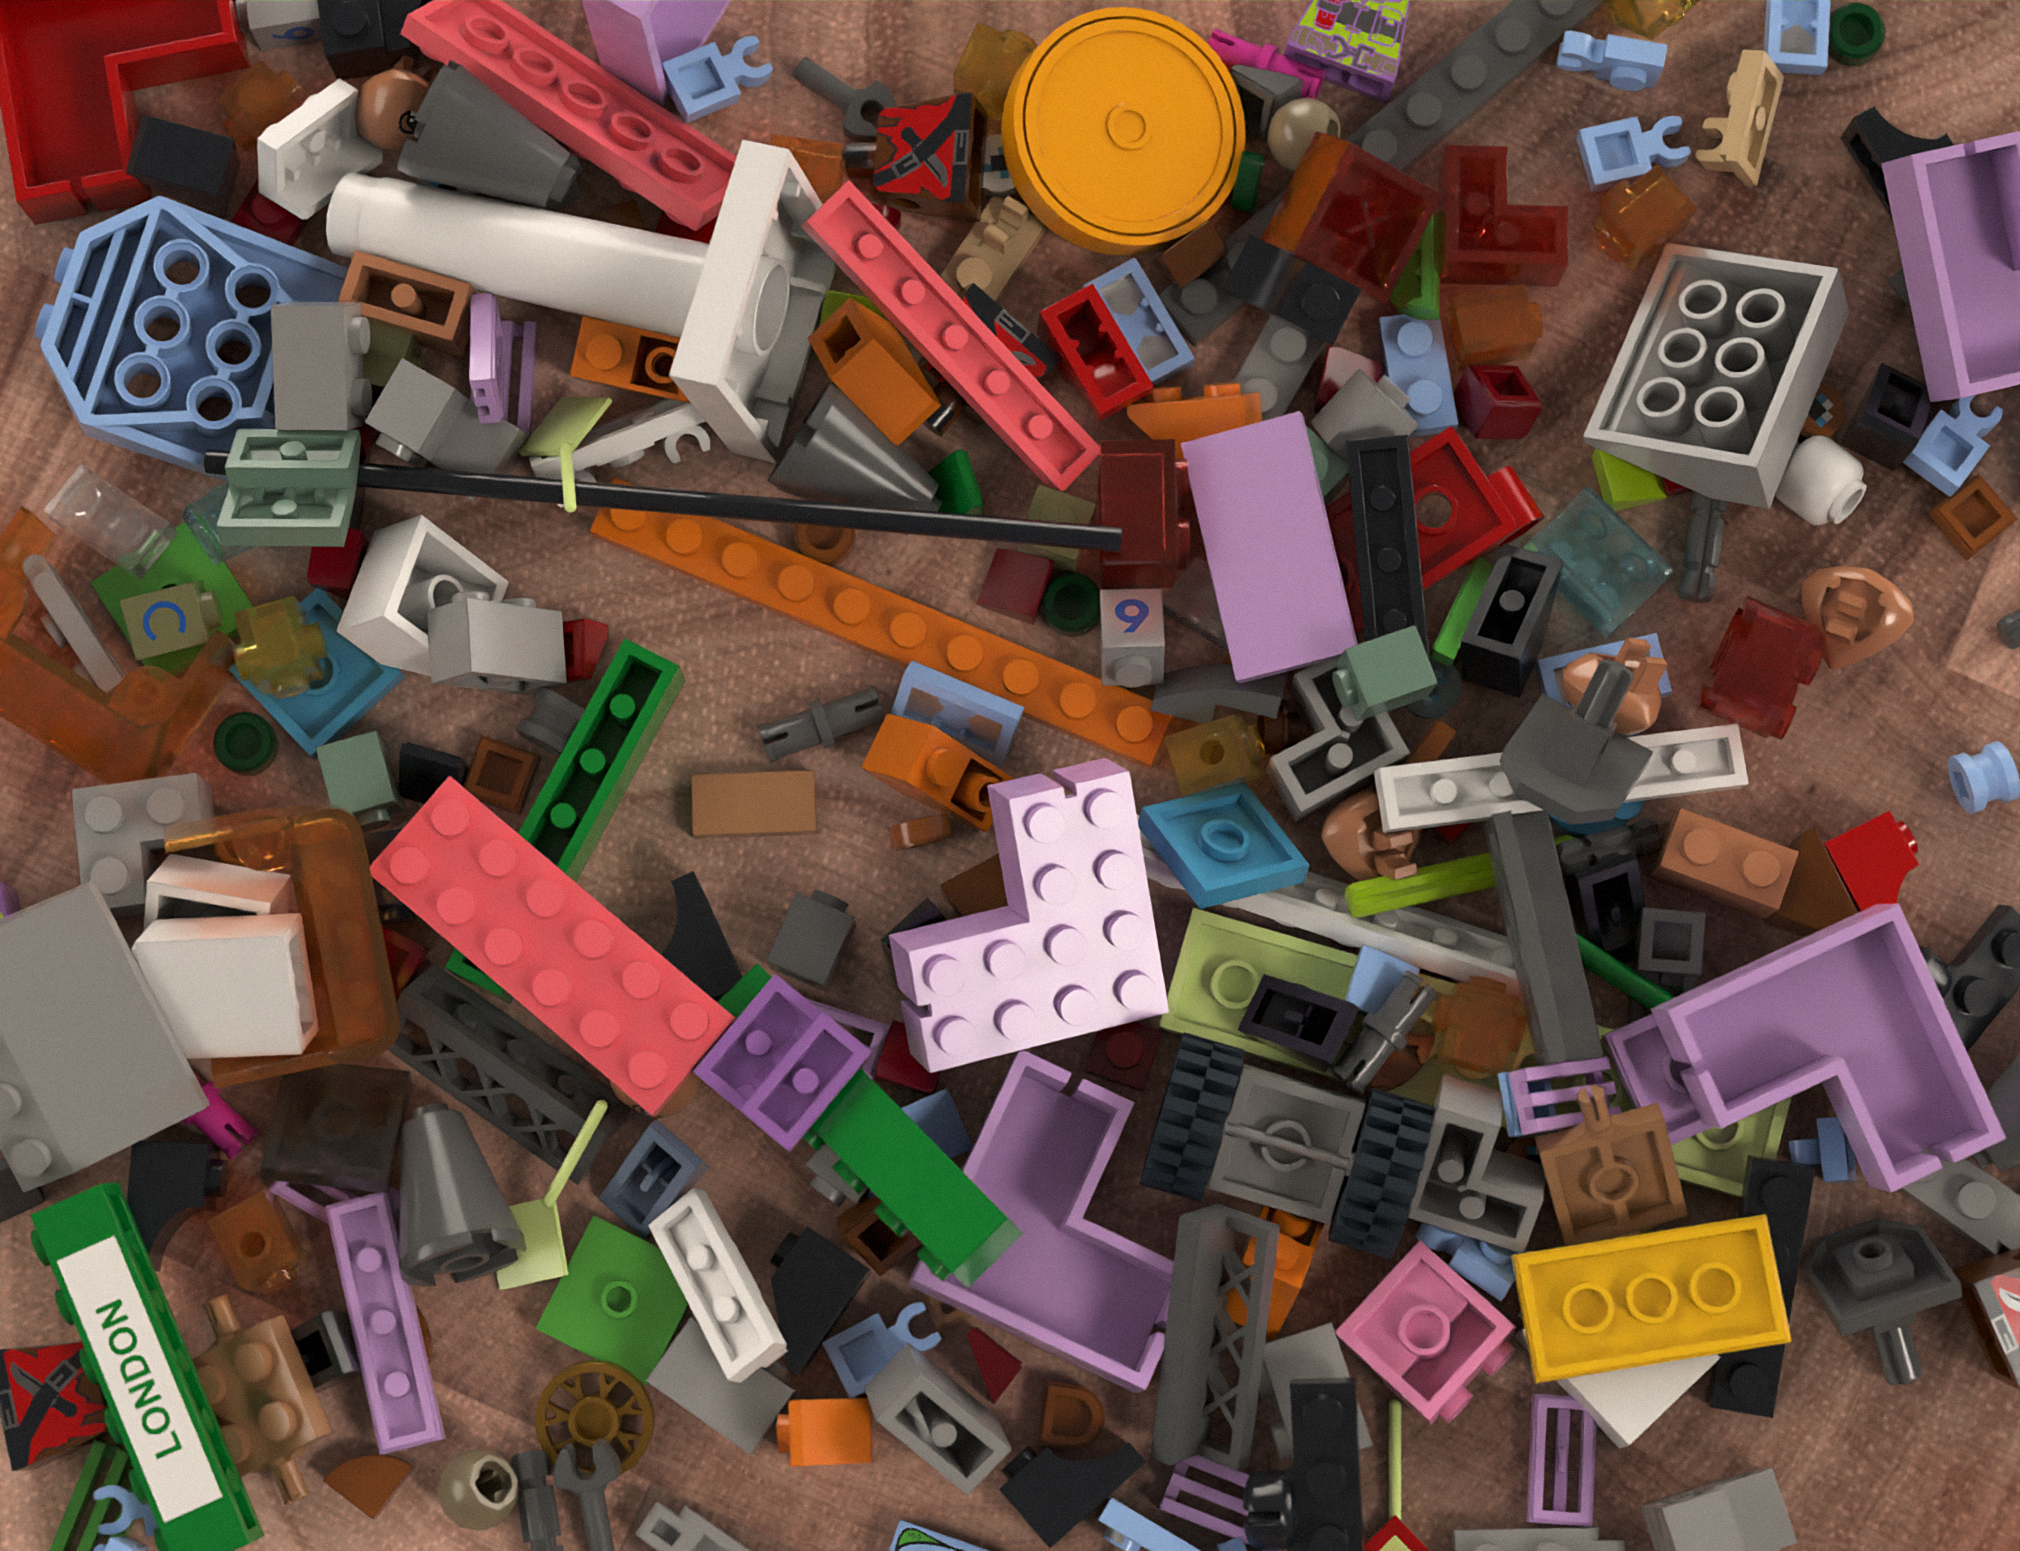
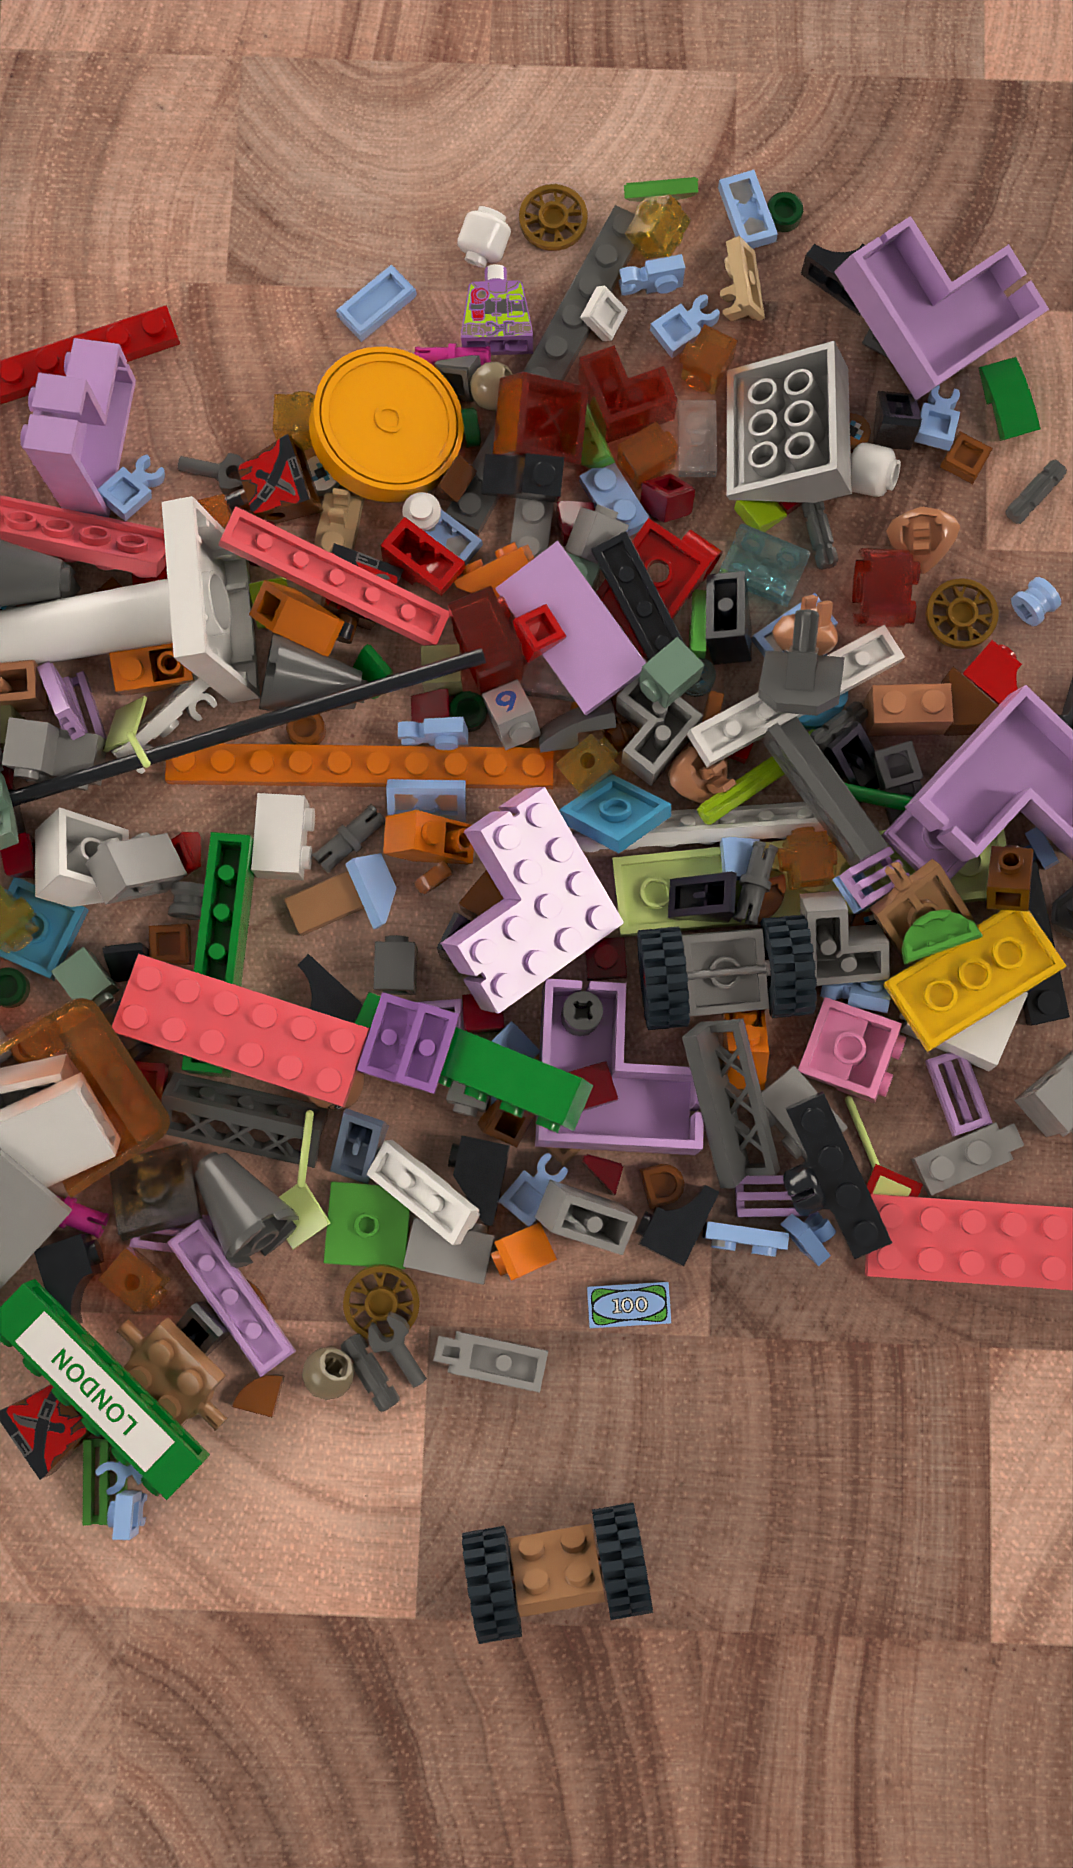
camera: 20 degrees left, 0 degrees up
none -> white brick [251,793,315,881]
none -> light blue tile [345,853,396,929]
none -> light blue plate [398,717,468,750]
none -> white plate [402,492,441,531]
none -> red slope [512,604,567,662]
none -> dark grey wheel [560,991,603,1036]
none -> dark red tile [568,1061,619,1112]
none -> white tile [580,286,628,341]
none -> clear plate [677,400,717,477]
none -> bright green tile [901,909,983,965]
none -> pearl gold wheel [925,578,999,649]
none -> reddish brown brick [987,845,1033,912]

